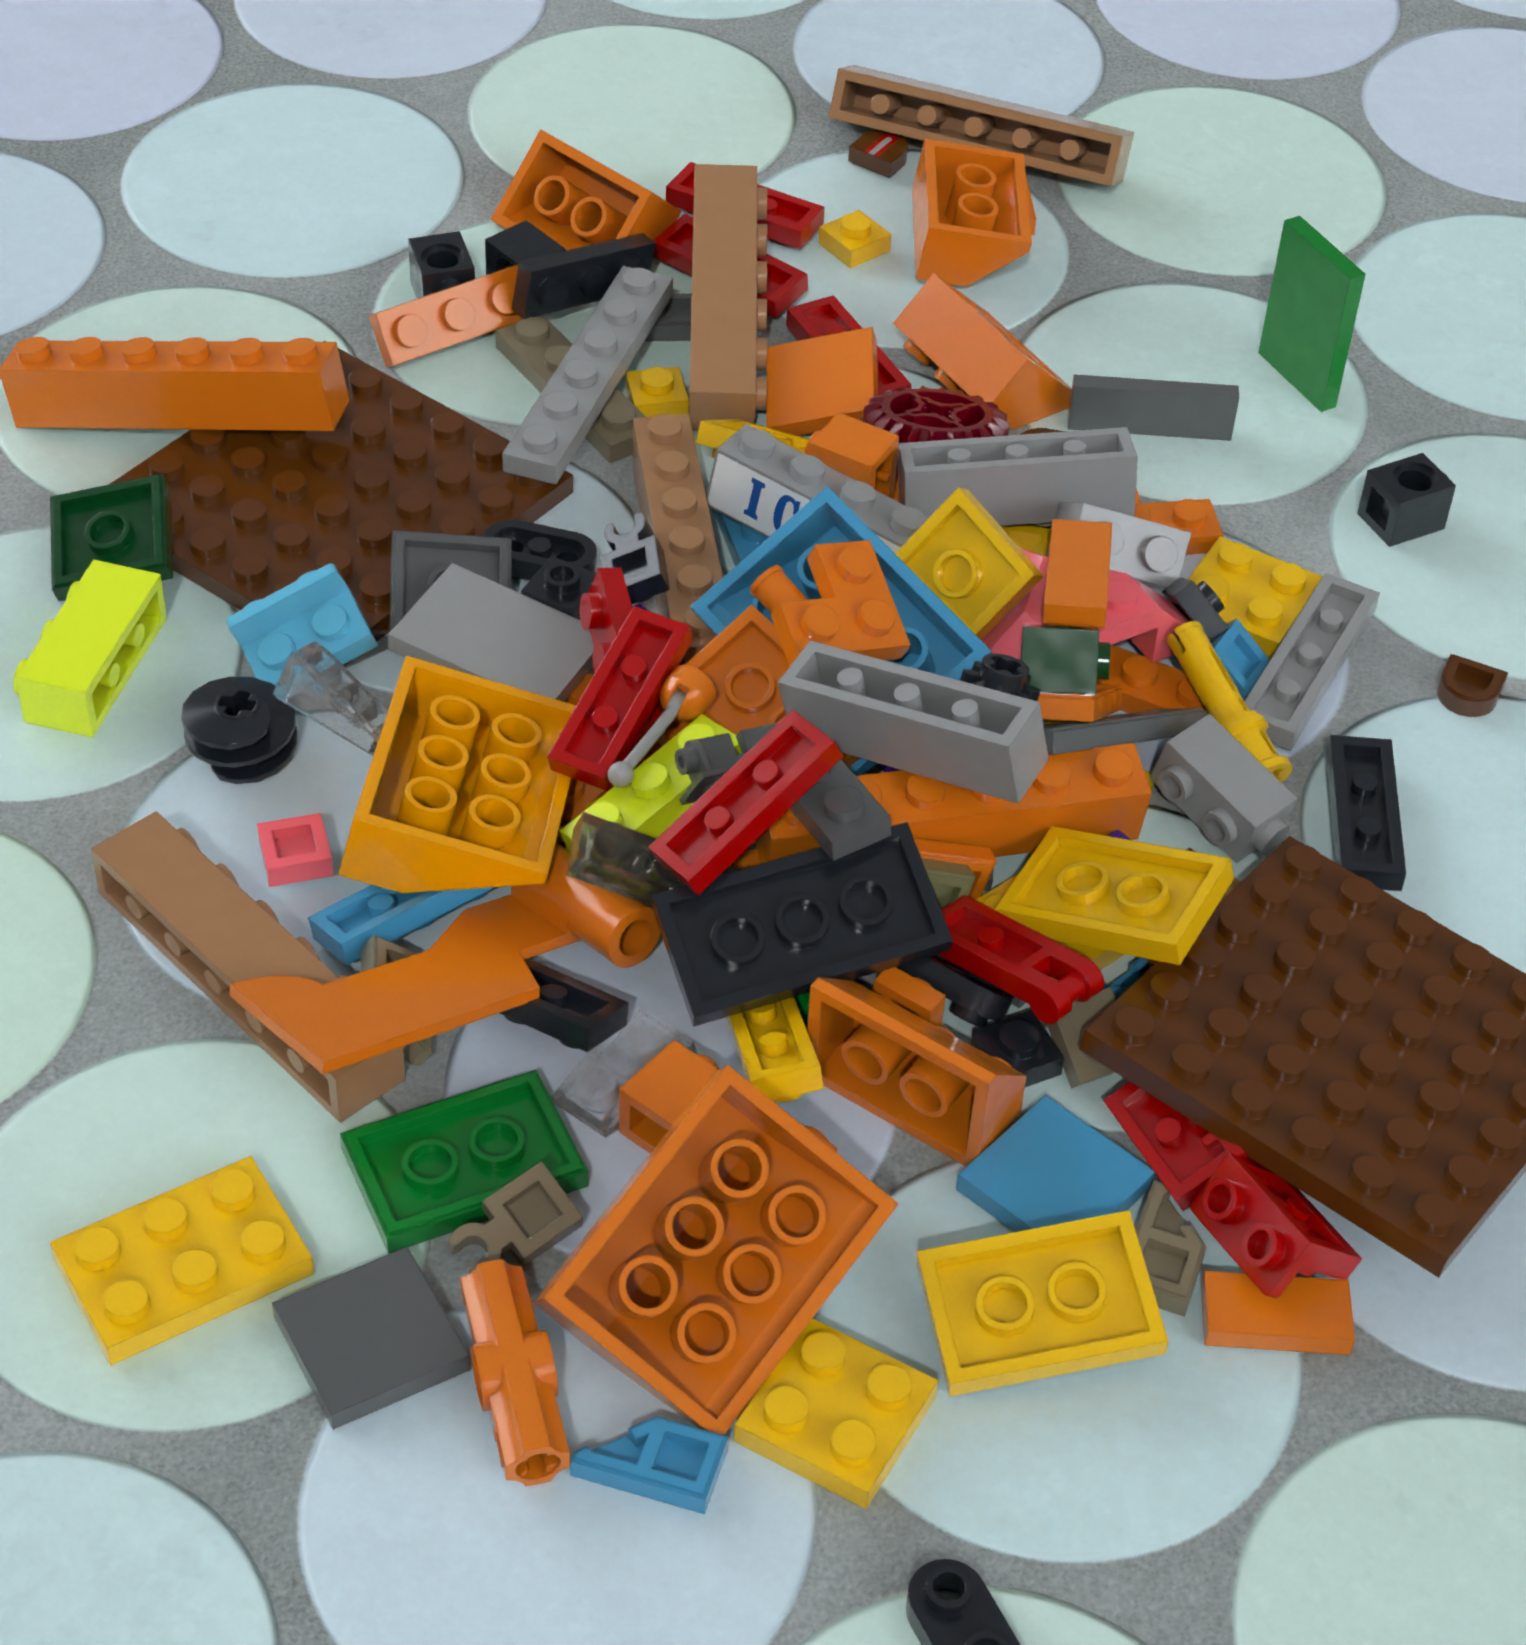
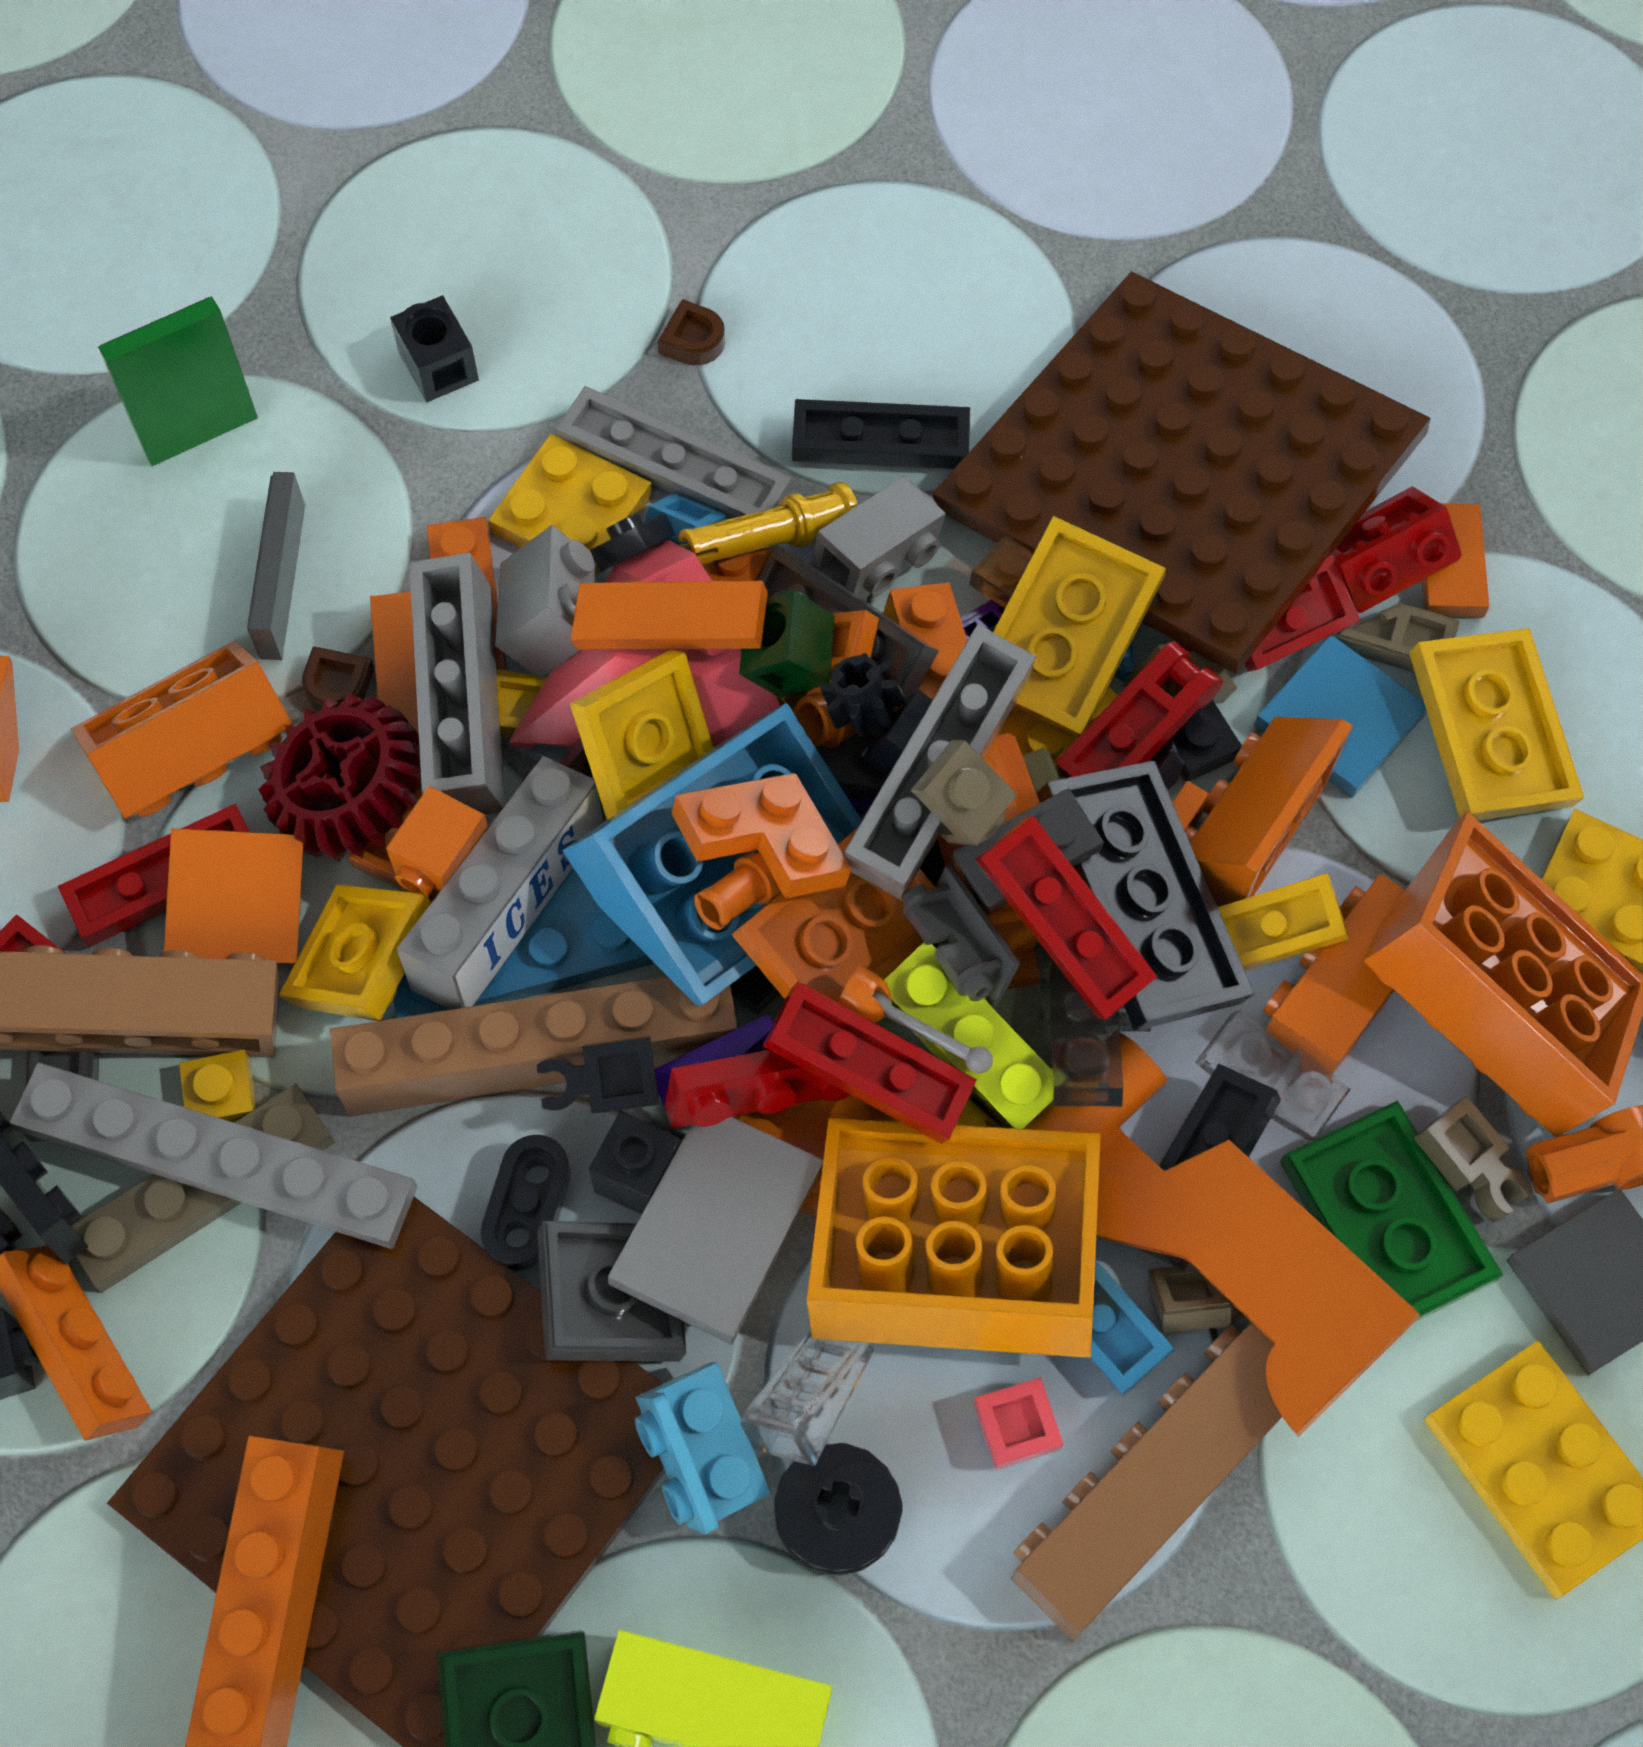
camera: 90 degrees left, 20 degrees up
none -> dark tan bracket [911,740,1017,846]

